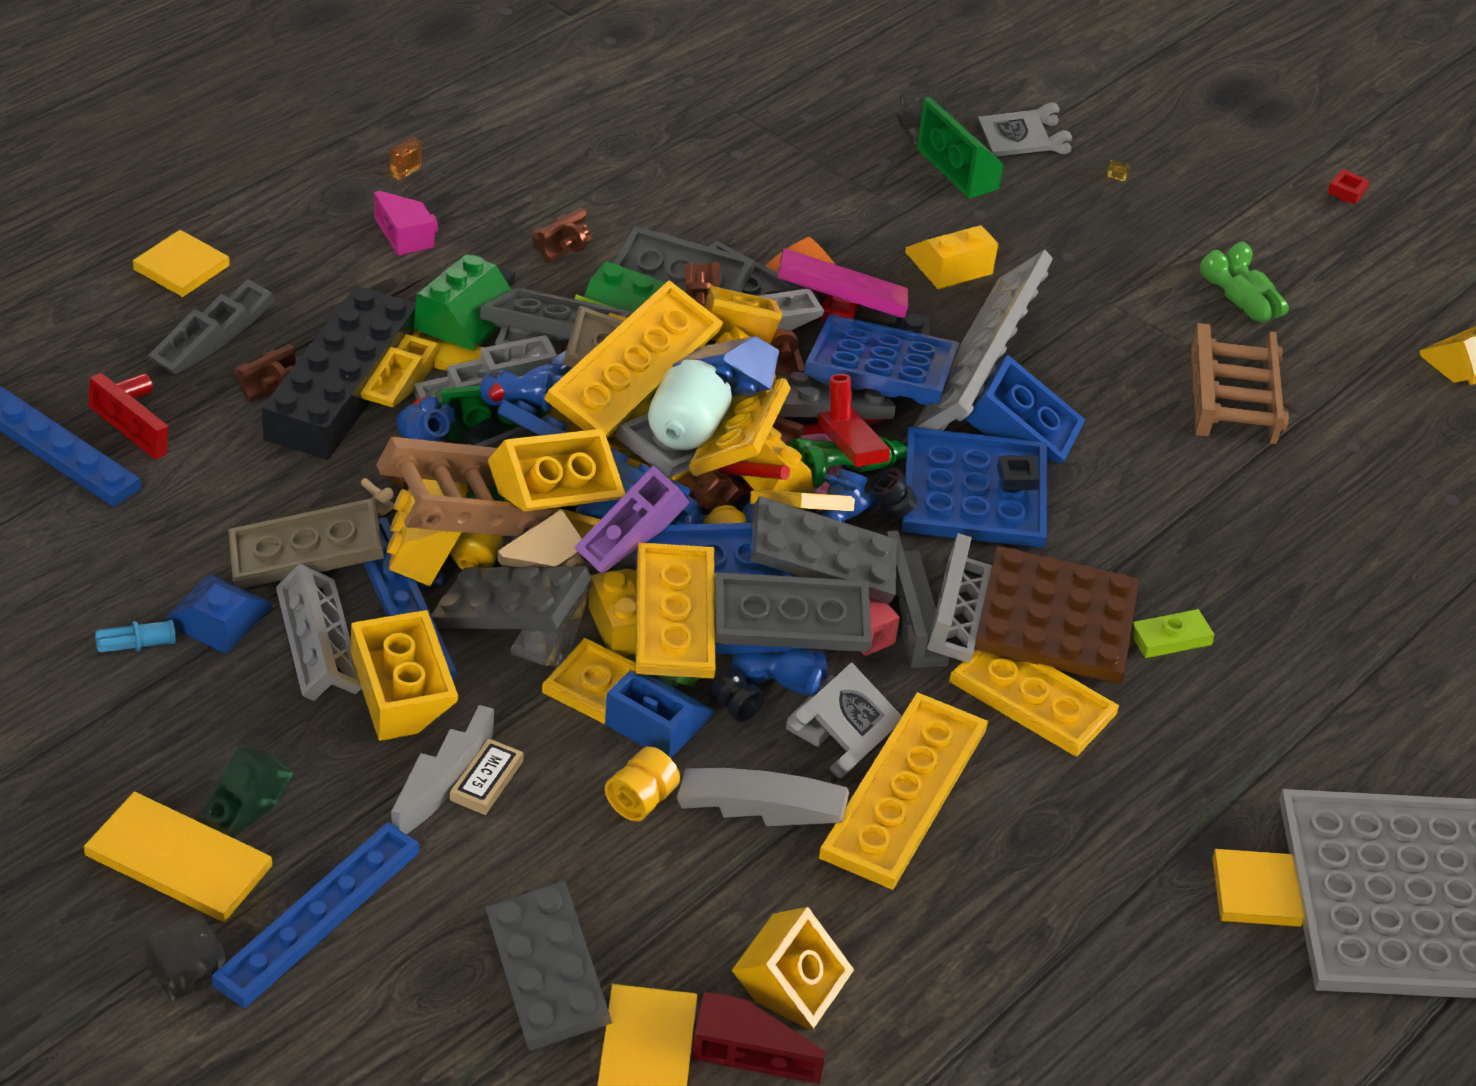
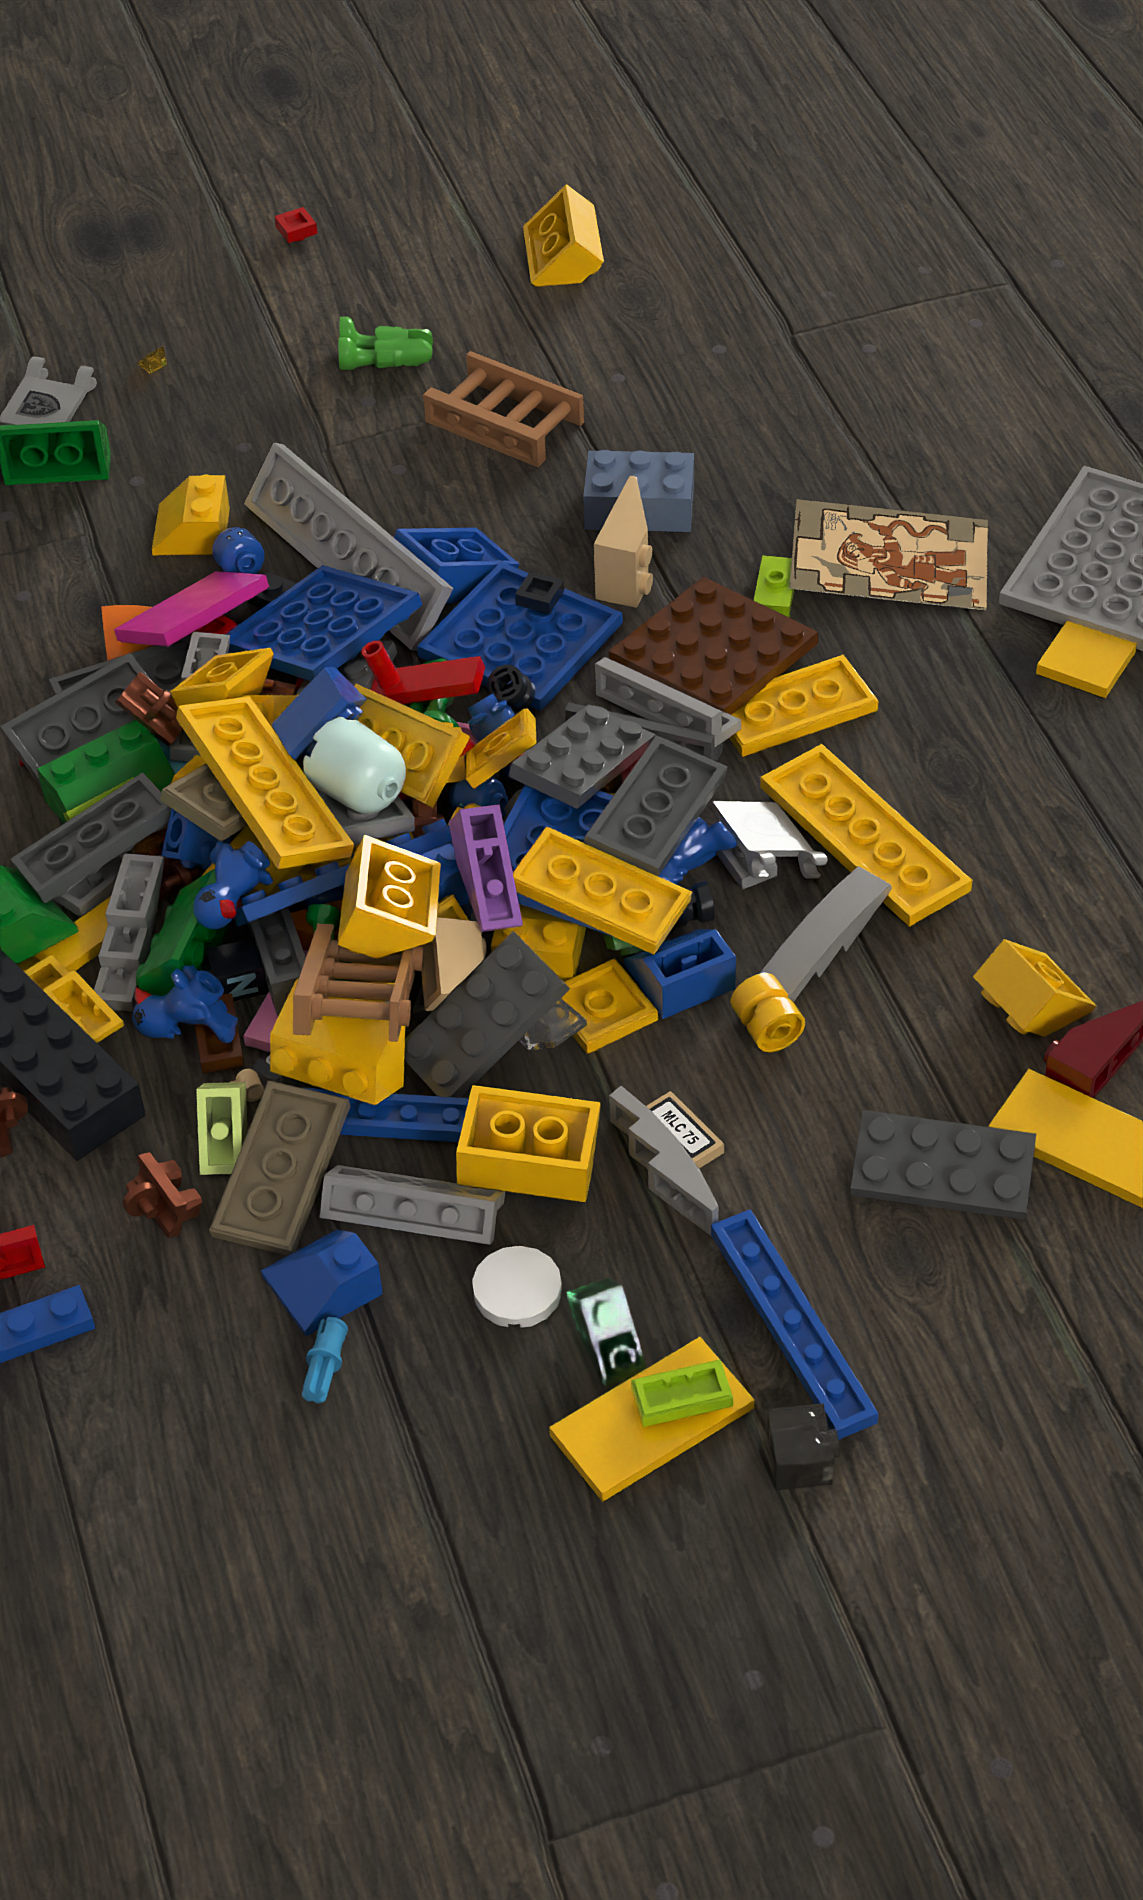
camera: 55 degrees left, 5 degrees up
none -> copper hips [123,1152,202,1238]
none -> yellowish green slope [196,1082,248,1175]
none -> blue head [212,527,265,574]
none -> white tile [472,1246,562,1328]
none -> sand blue brick [583,450,694,532]
none -> tan slope [594,476,653,608]
none -> lime plate [631,1359,733,1427]
none -> sticker [790,499,988,610]

